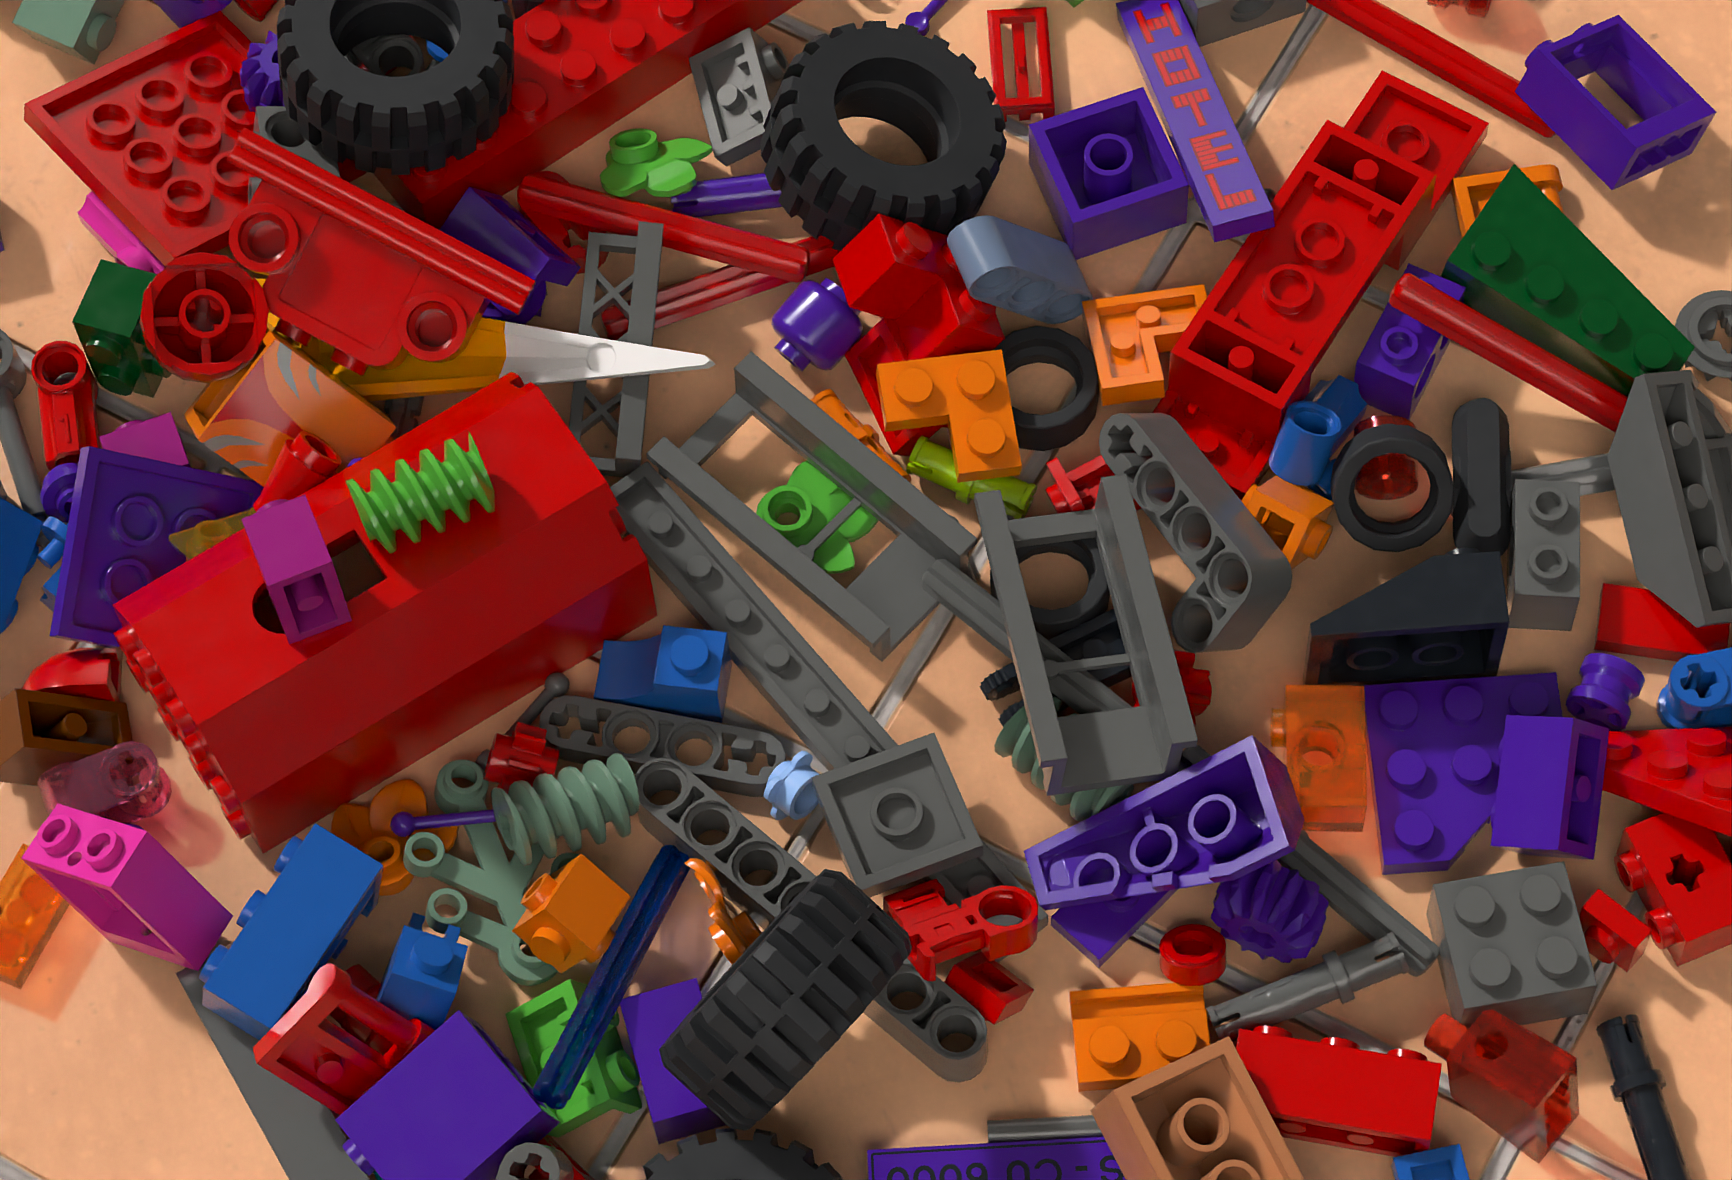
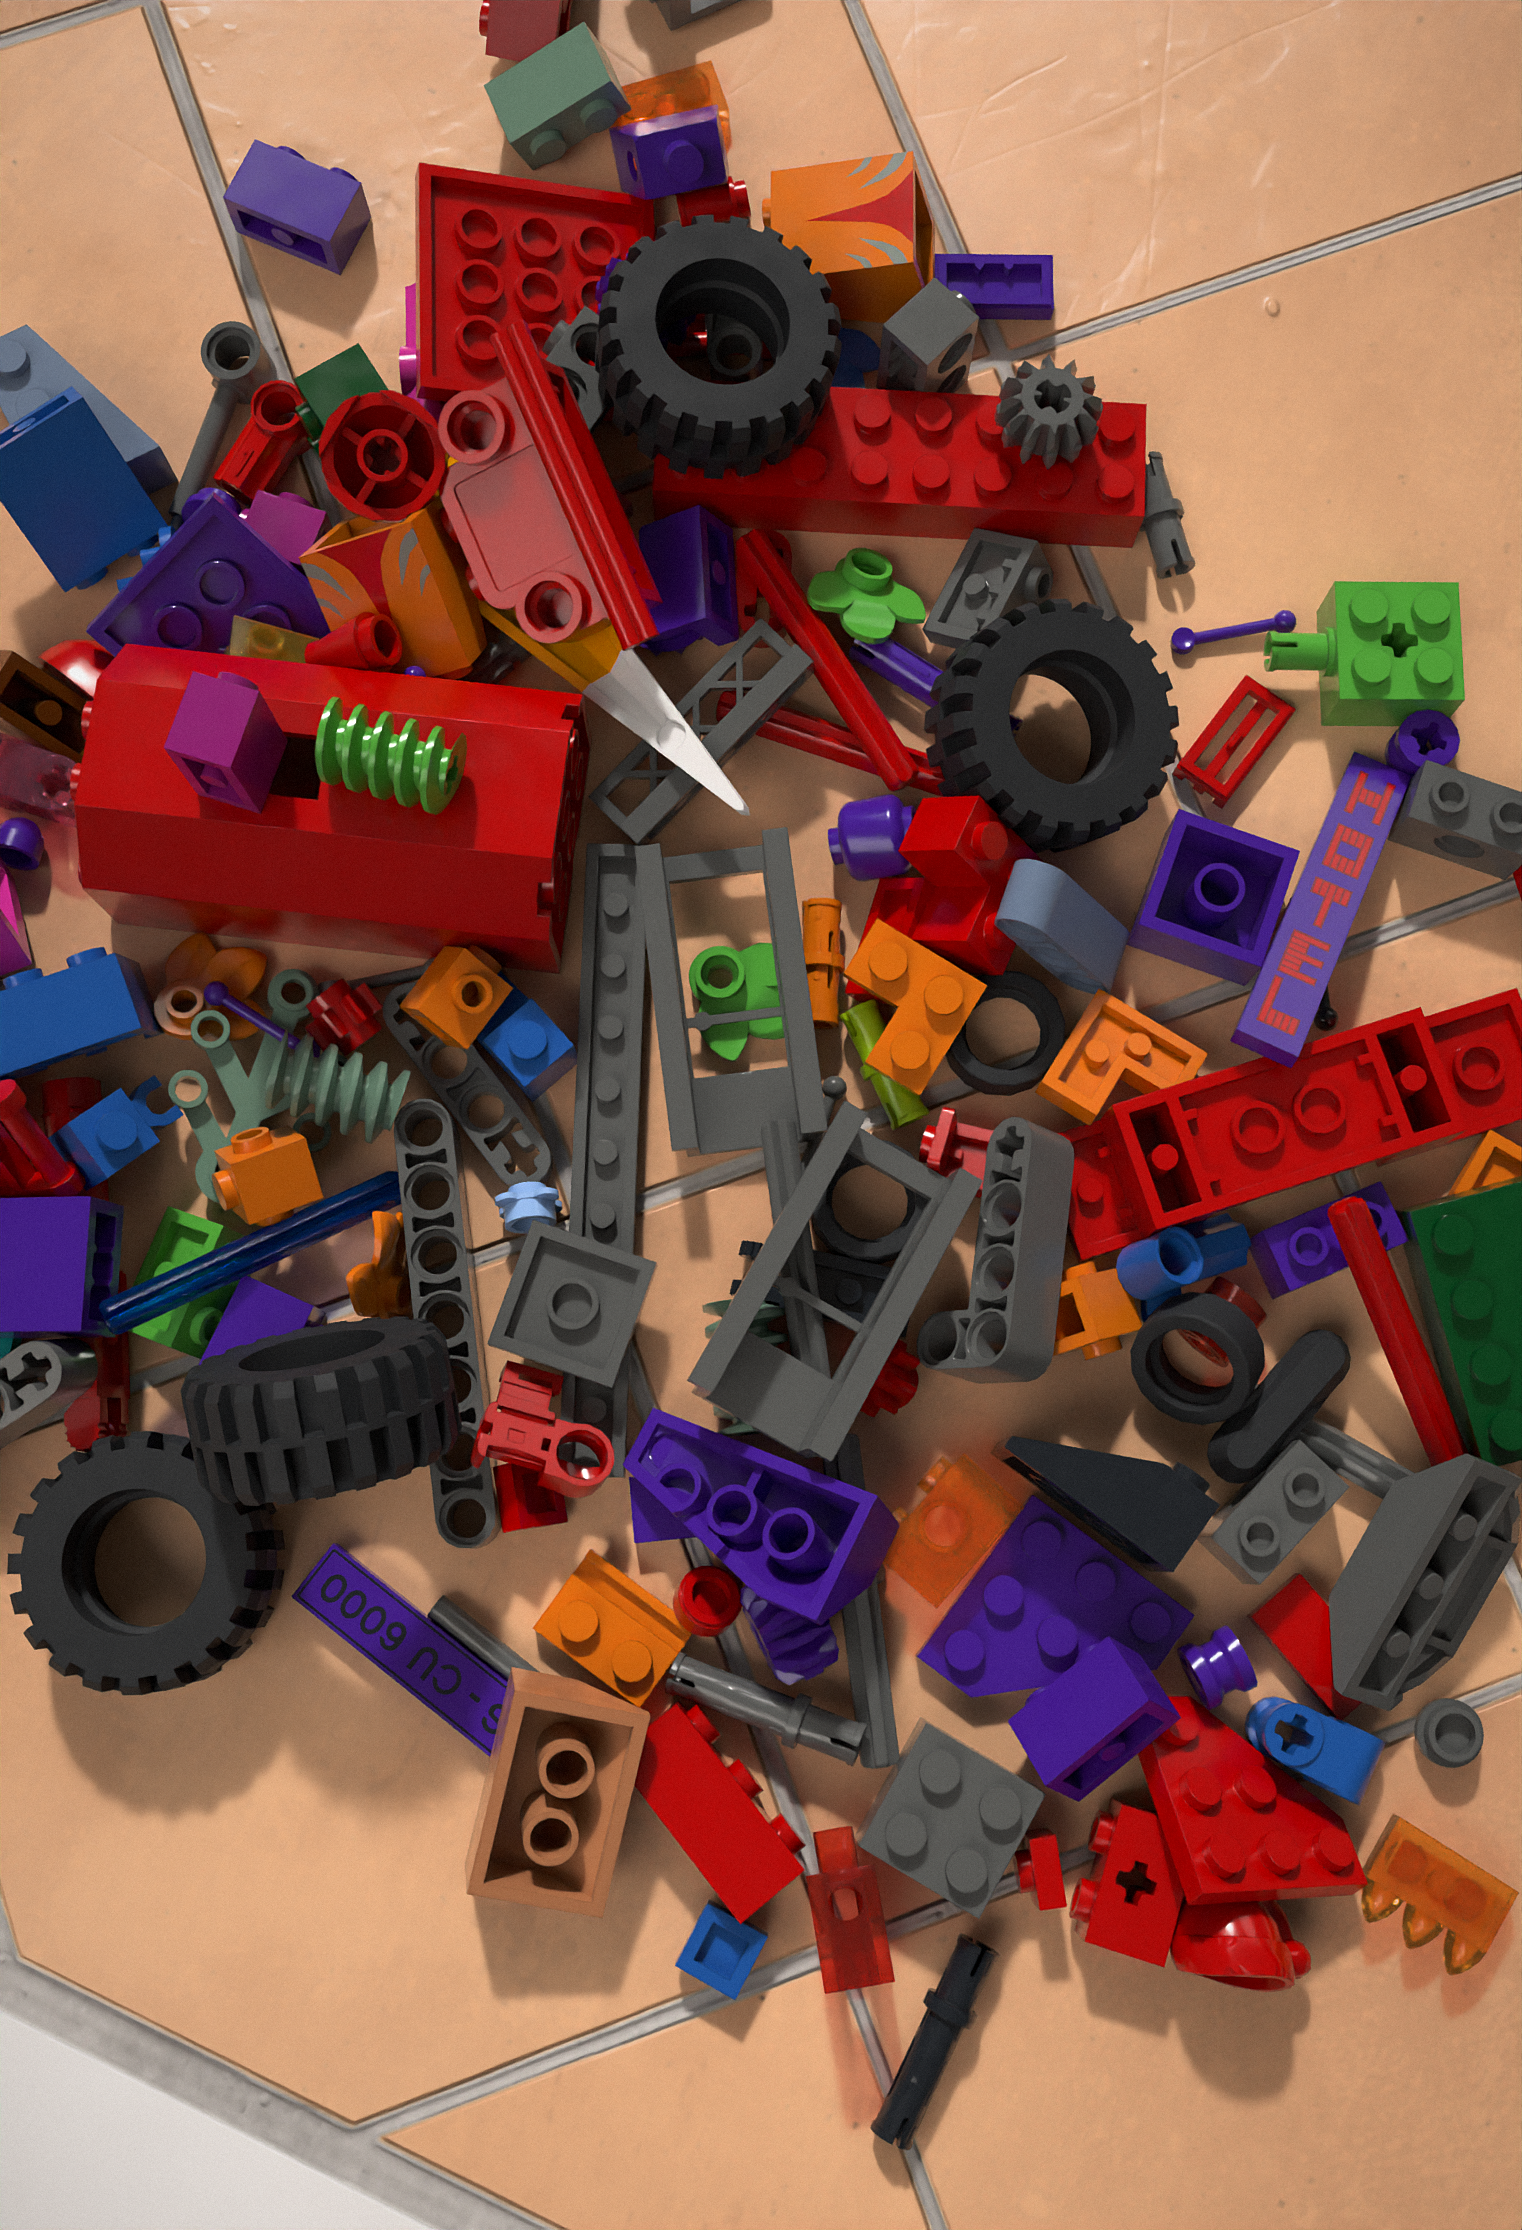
camera: 35 degrees right, 15 degrees up
none -> orange brick [399,945,513,1050]

